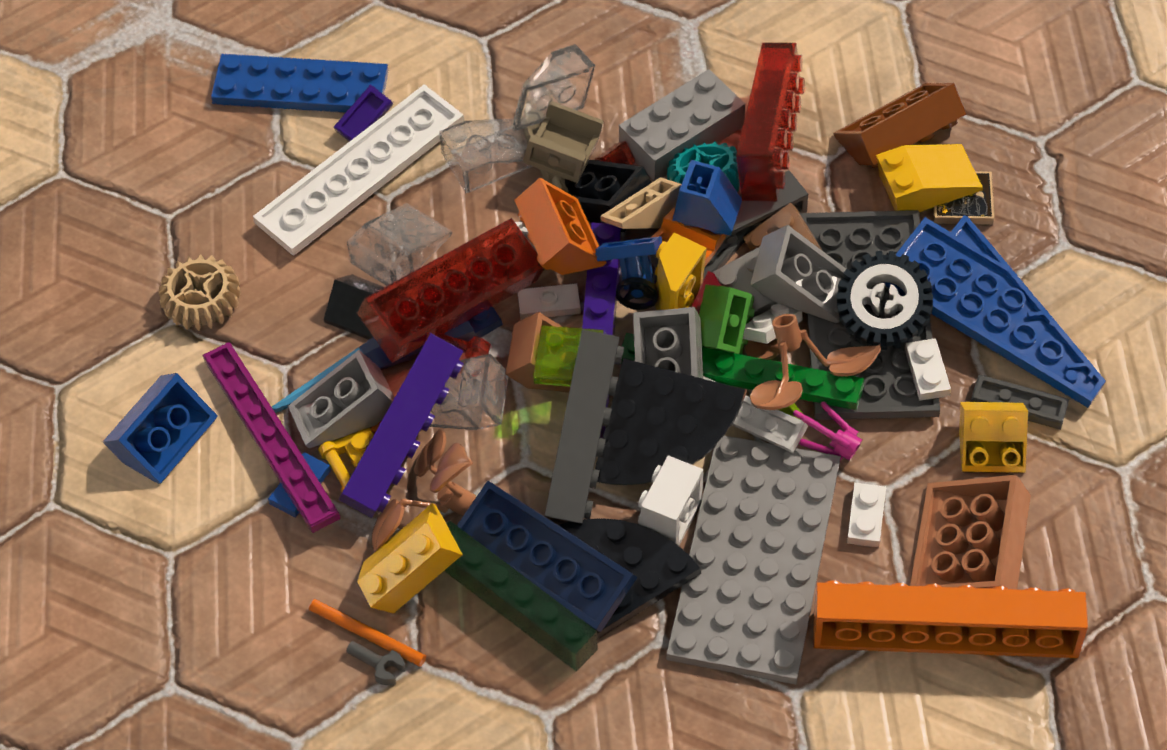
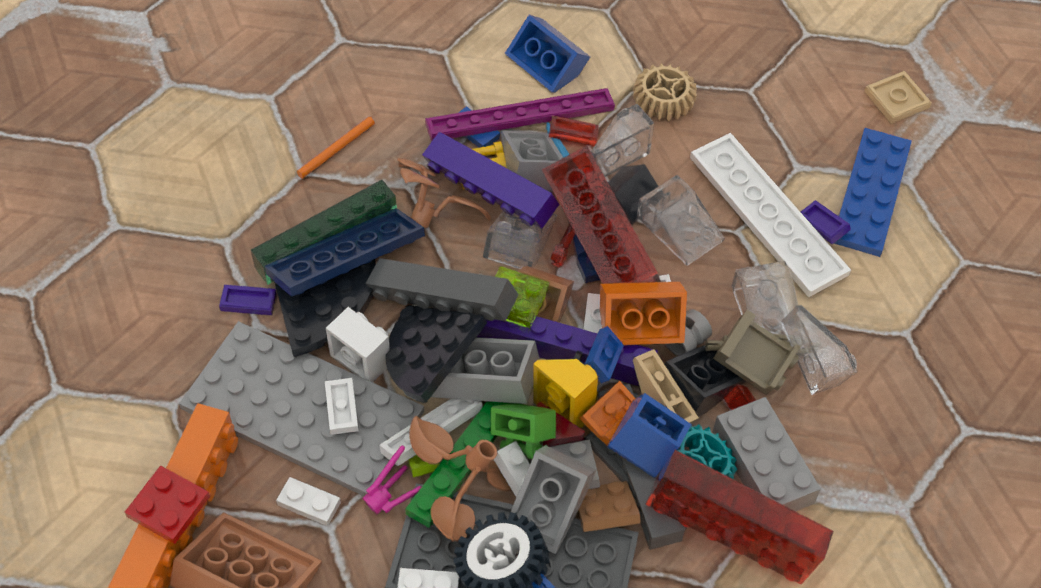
camera: 100 degrees right, 0 degrees up
dark grey bar [346,641,406,685] -> none
yellow slope [357,503,463,614] -> none
none -> red plate [124,465,210,544]
none -> dark purple tile [219,285,277,315]
none -> white plate [325,378,358,435]
none -> clear red tile [548,115,599,147]
none -> clear slope [588,104,654,185]
none -> tan tile [864,71,932,124]

